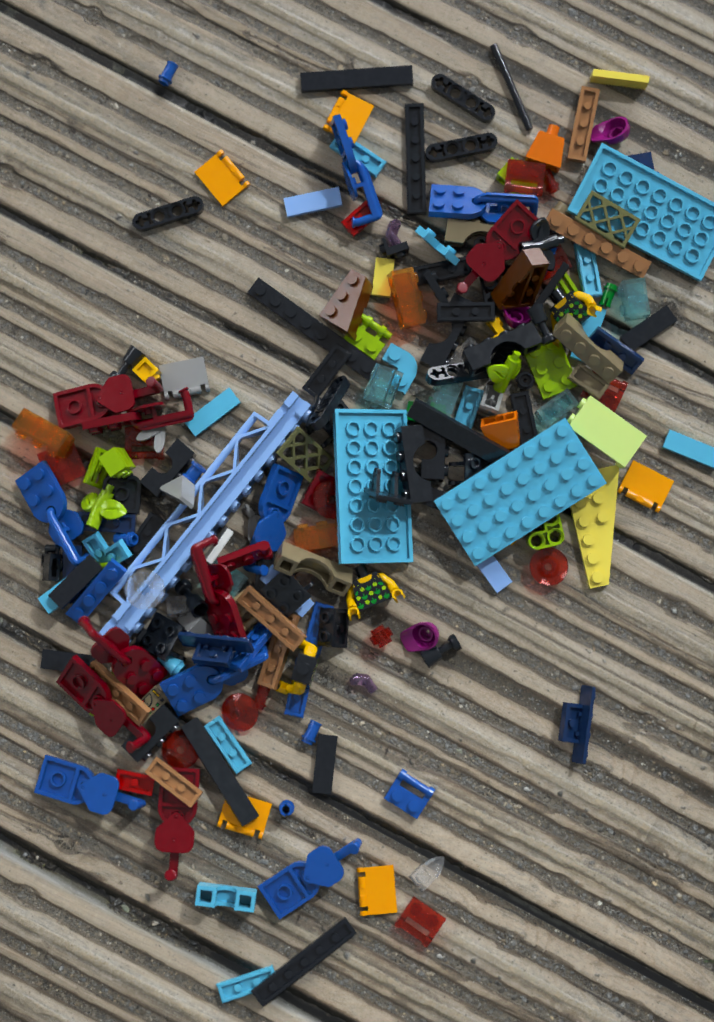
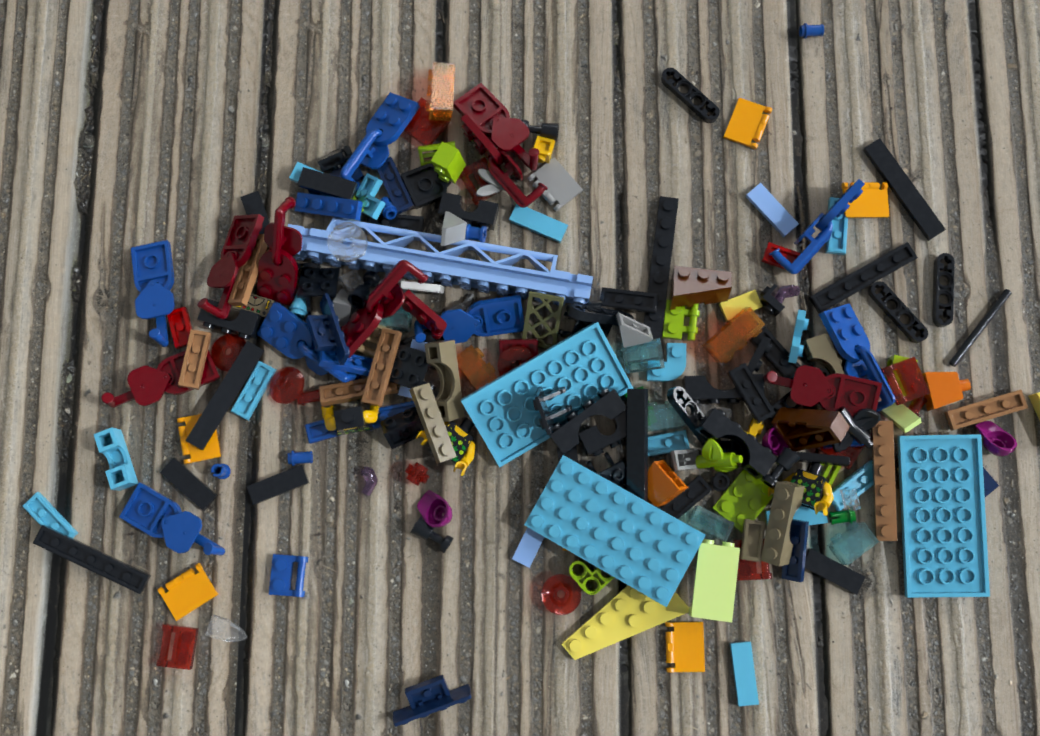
camera: 65 degrees right, 5 degrees down
lime plant [81,484,127,530] -> none
olive window [574,190,641,249] -> none
none -> black tile [160,458,218,511]
none -> dark tan plate [409,383,457,464]
none -> light grey slope [616,312,653,348]
none -> clear tile [840,488,861,511]
none -> yellowish green tile [879,398,922,433]

